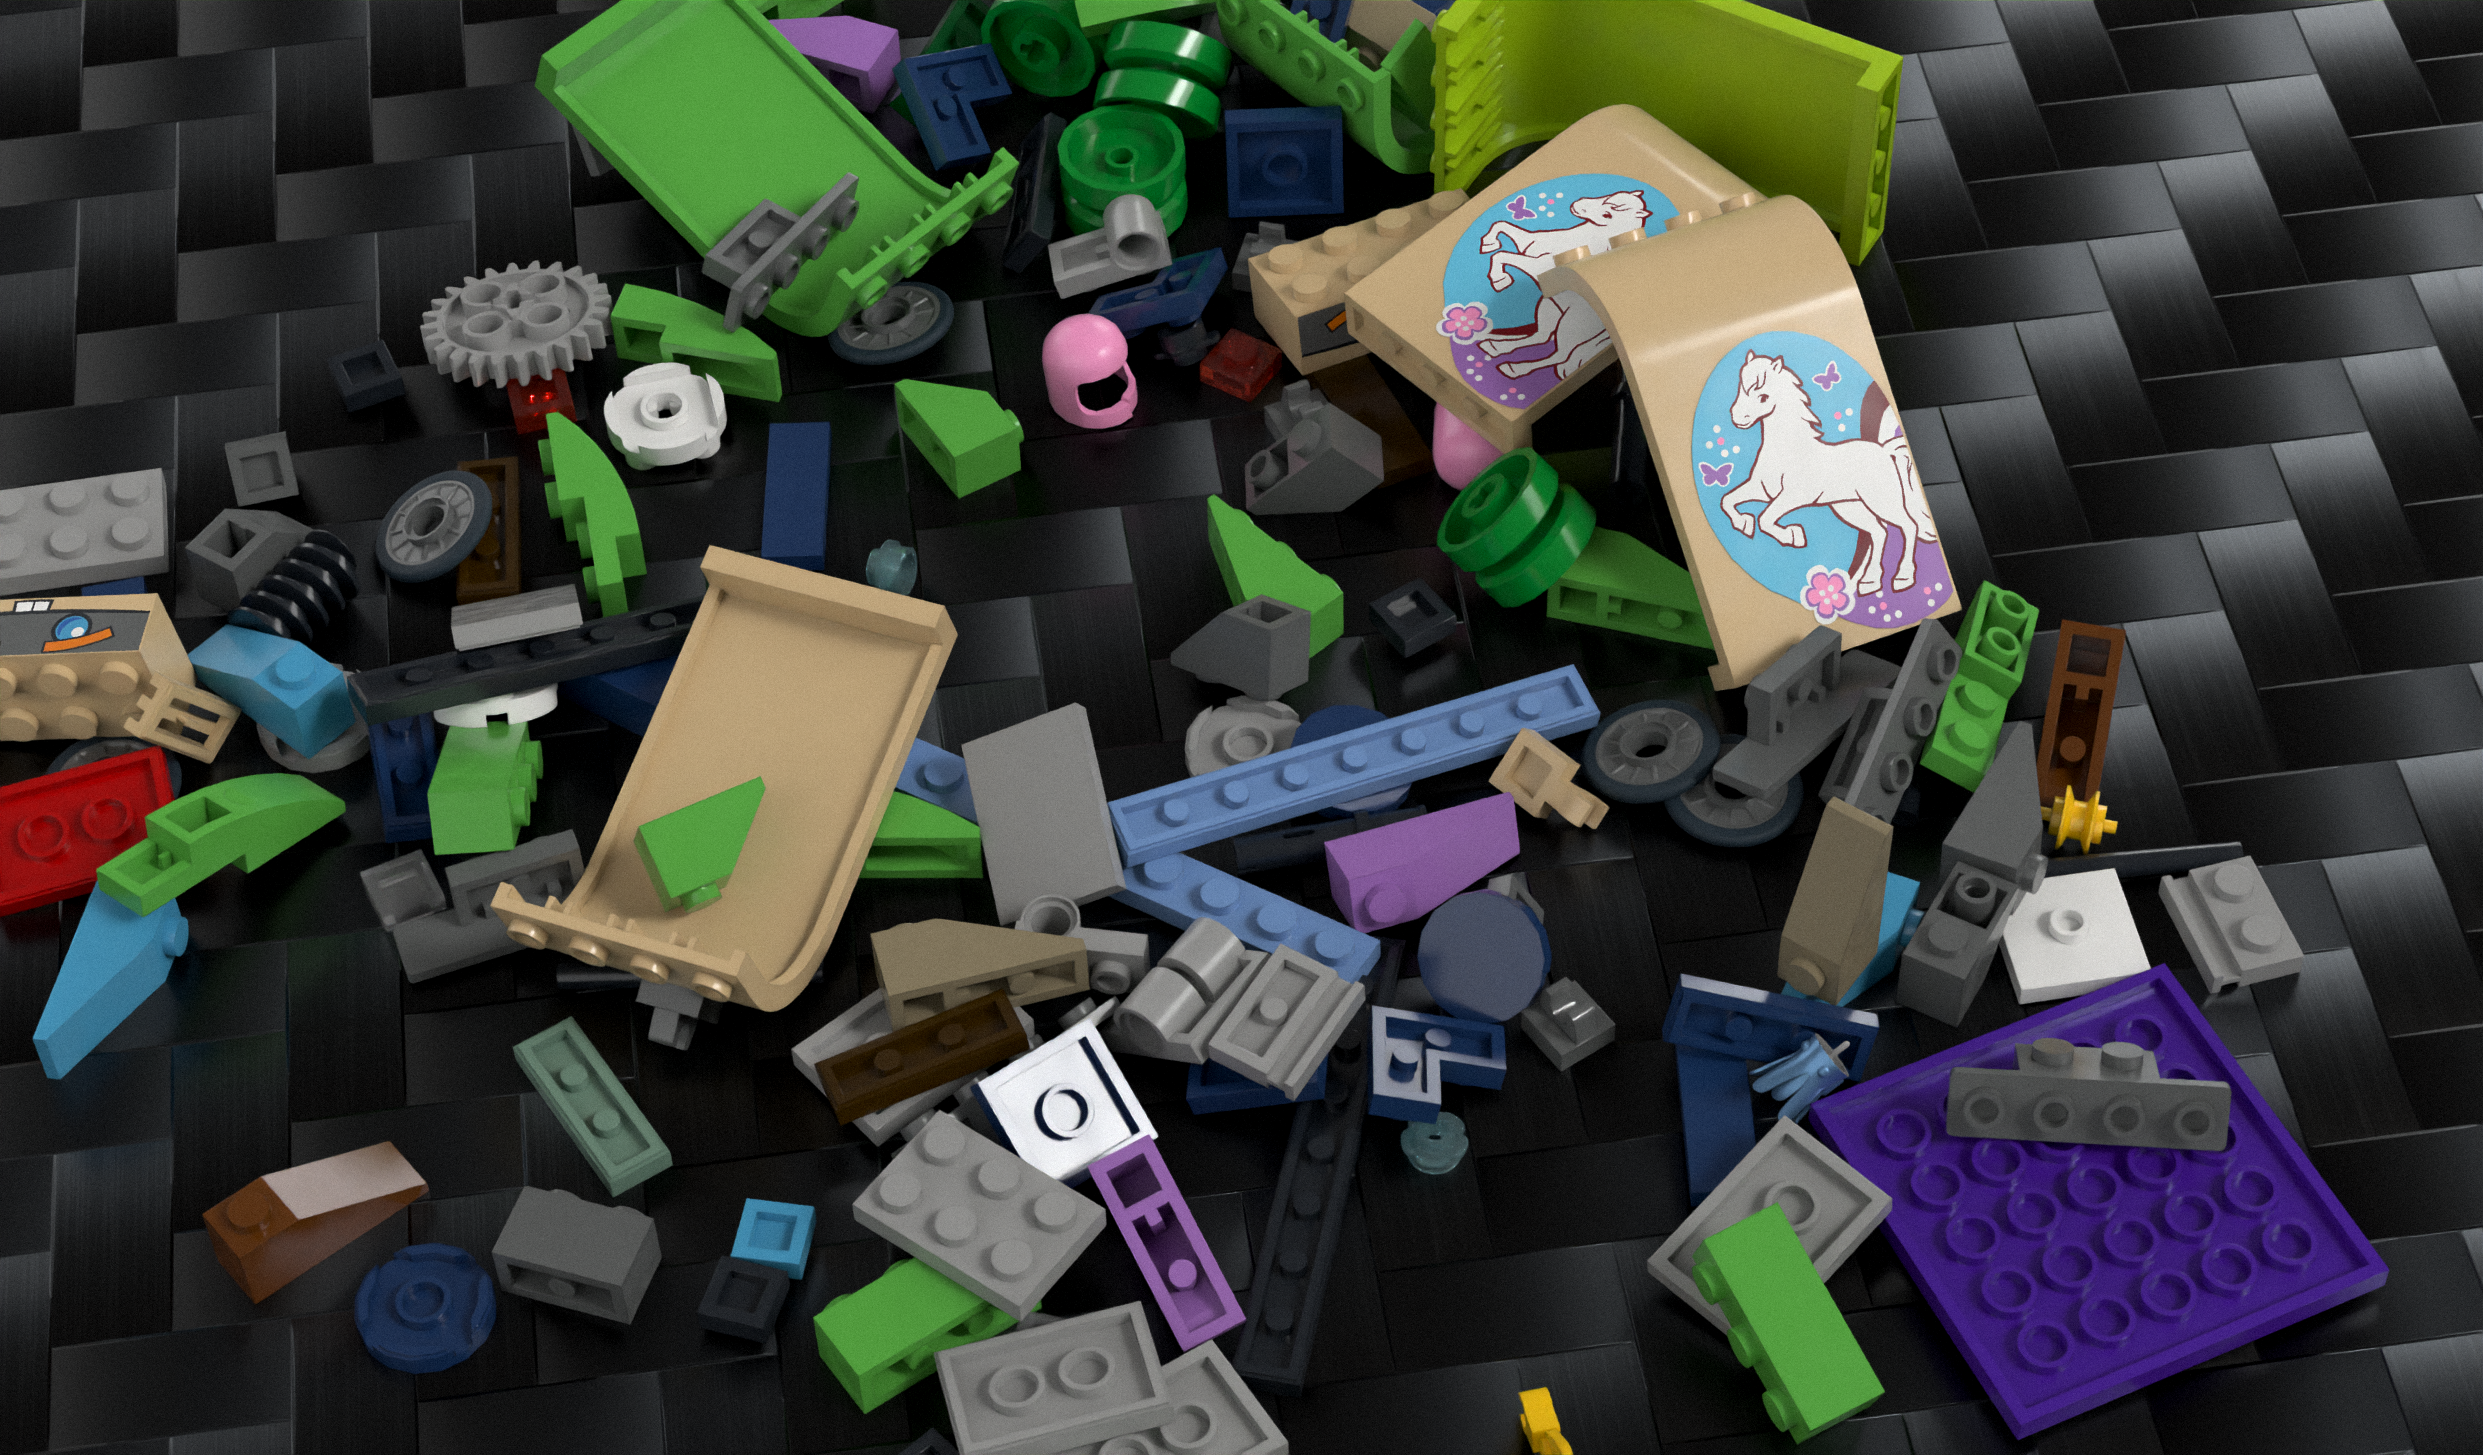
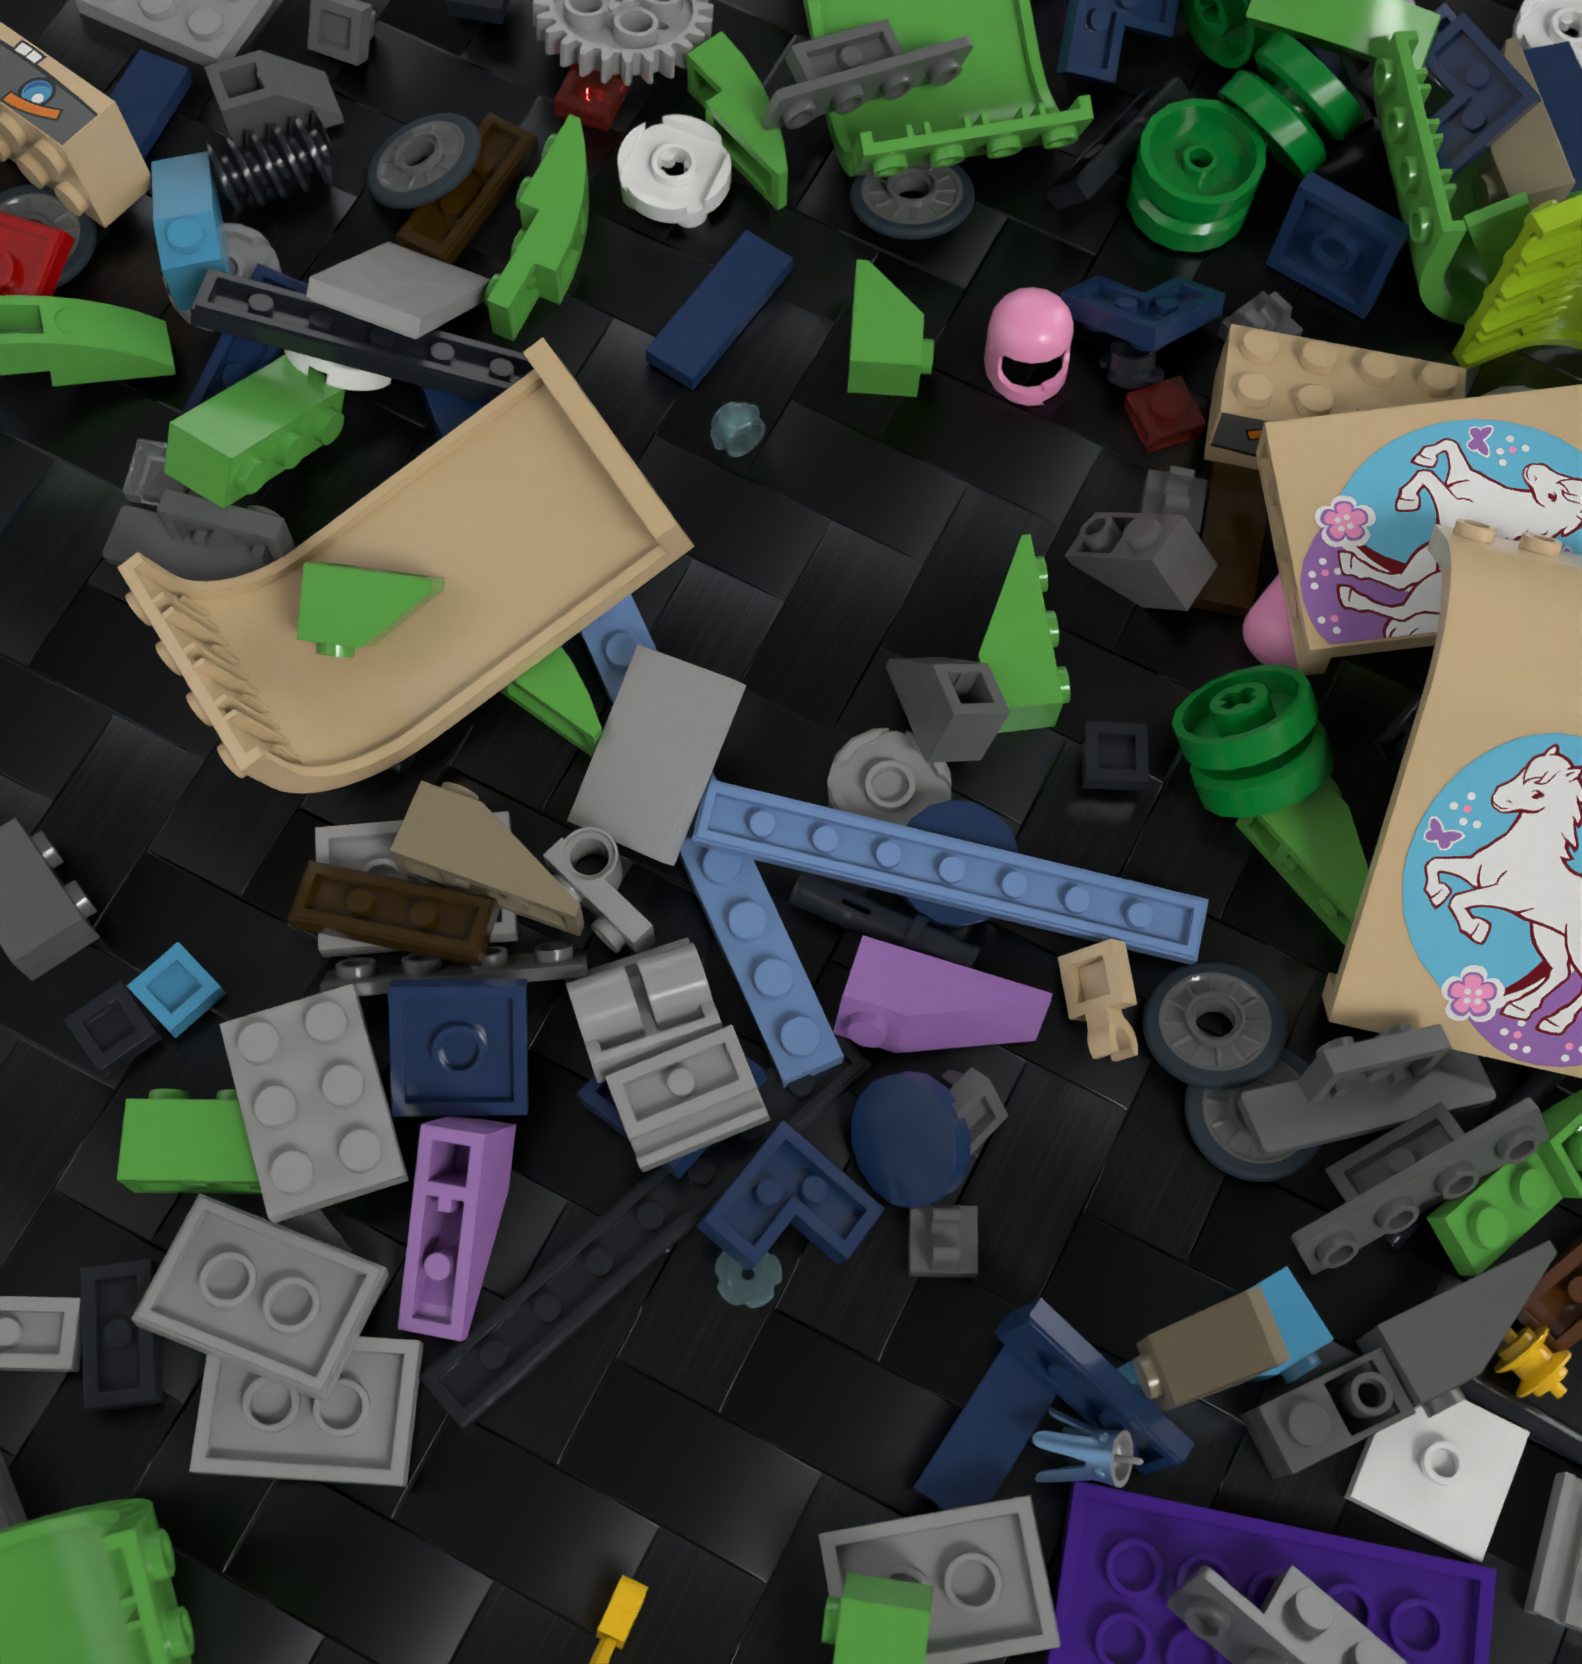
camera: 30 degrees right, 20 degrees up
tan tile [123,671,242,764] -> none
sand green tile [513,1016,673,1197] -> none
light grey plate [1048,194,1172,299] -> none

